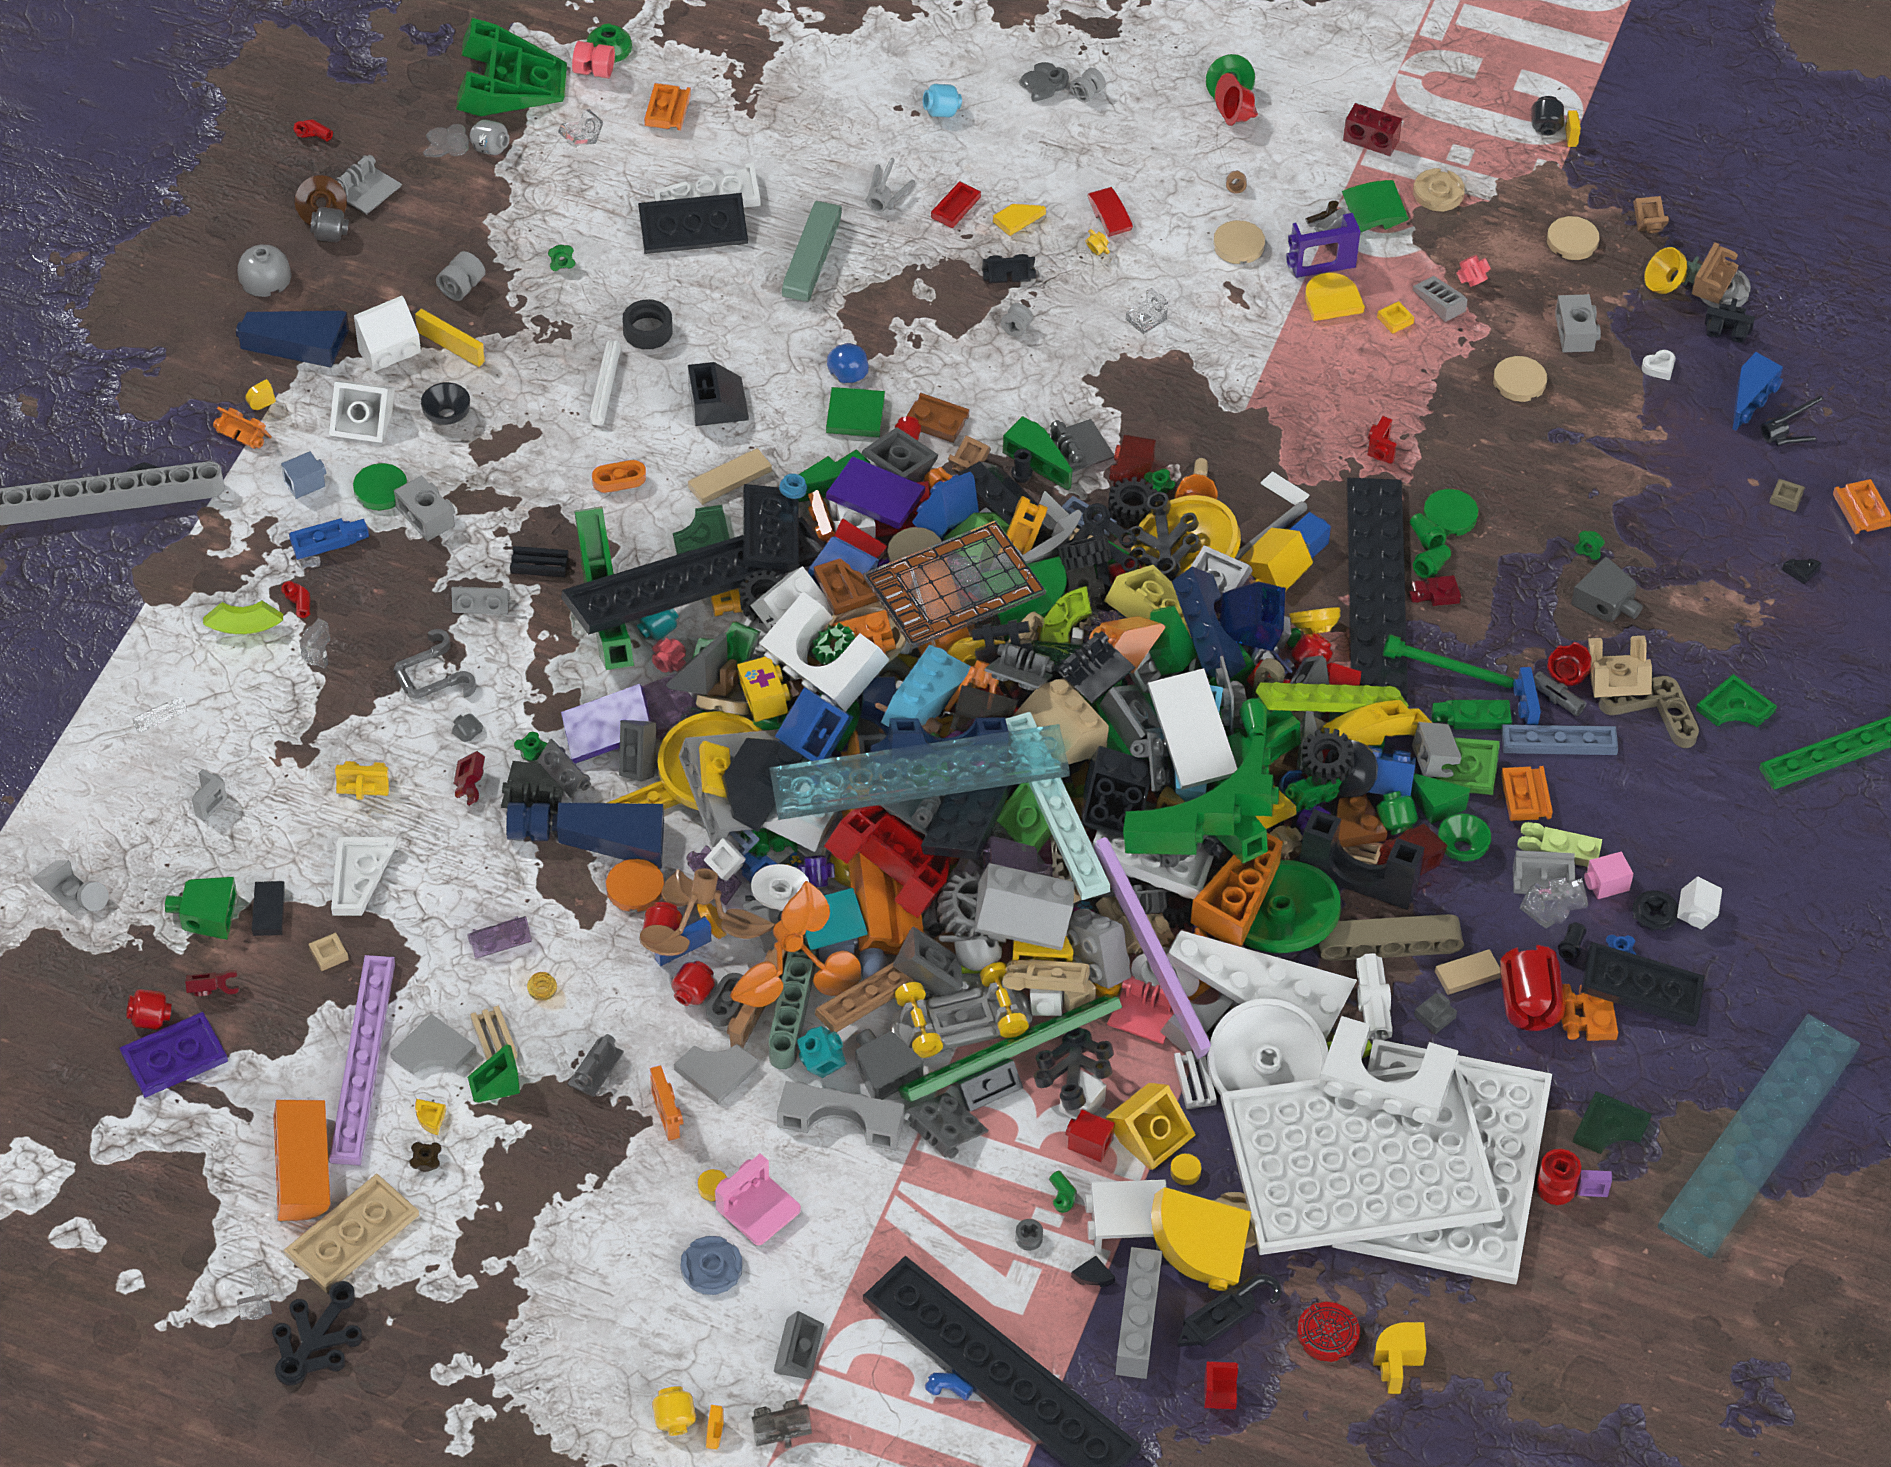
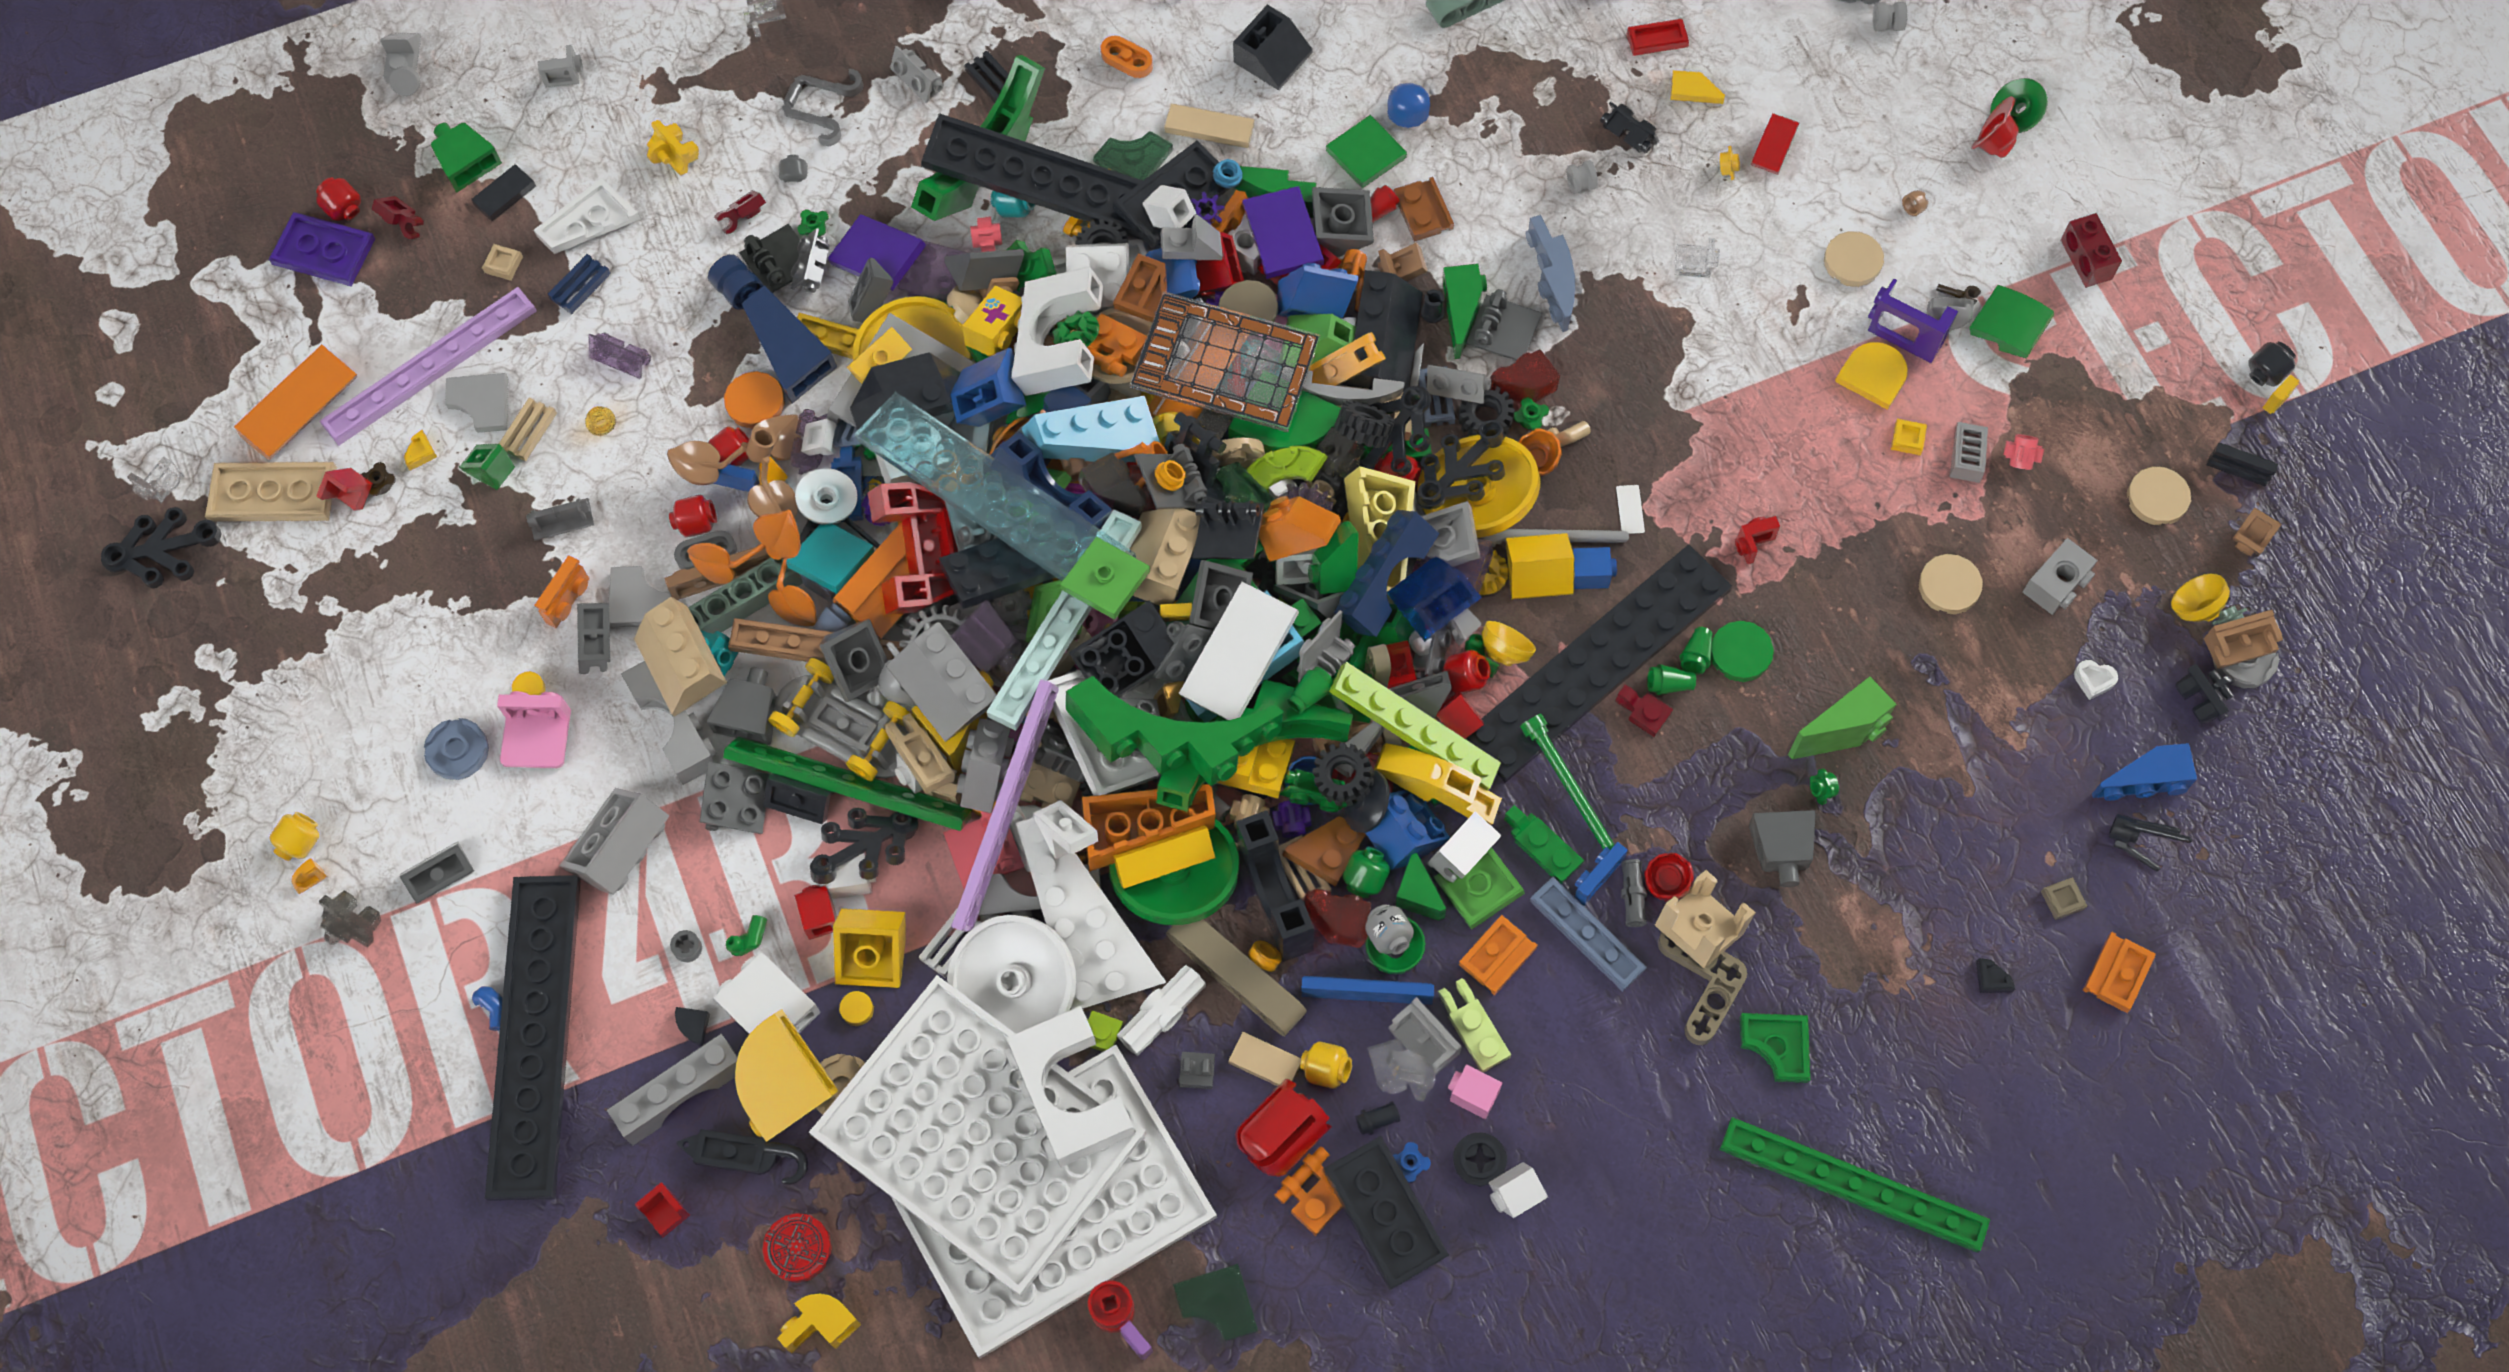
camera: 50 degrees right, 15 degrees up
tan tile [1413,168,1465,211] -> none
none -> red panel [316,468,373,511]
none -> dark blue tile [548,254,611,314]
none -> light grey slope [559,788,669,895]
none -> dark grey hinge [577,603,610,674]
none -> tan slope [634,597,727,716]
none -> white slope [1033,800,1098,858]
none -> bright green plate [1060,537,1150,620]
none -> yellow tile [1113,825,1215,888]
none -> white brick [1143,185,1196,228]
none -> light orange plate [1155,460,1185,491]
none -> light grey slope [1160,214,1223,260]
none -> yellow tile [1160,603,1193,622]
none -> dark purple gear [1191,192,1225,225]
none -> light orange tile [1248,941,1282,971]
none -> yellow head [1300,1042,1352,1089]
none -> blue tile [1302,976,1434,1005]
none -> light grey head [1365,905,1414,955]
none -> light grey hinge [1427,365,1491,404]
none -> sand blue slope [1526,214,1575,332]
none -> bright green slope [1788,677,1896,759]
none -> black tile [2206,443,2278,486]

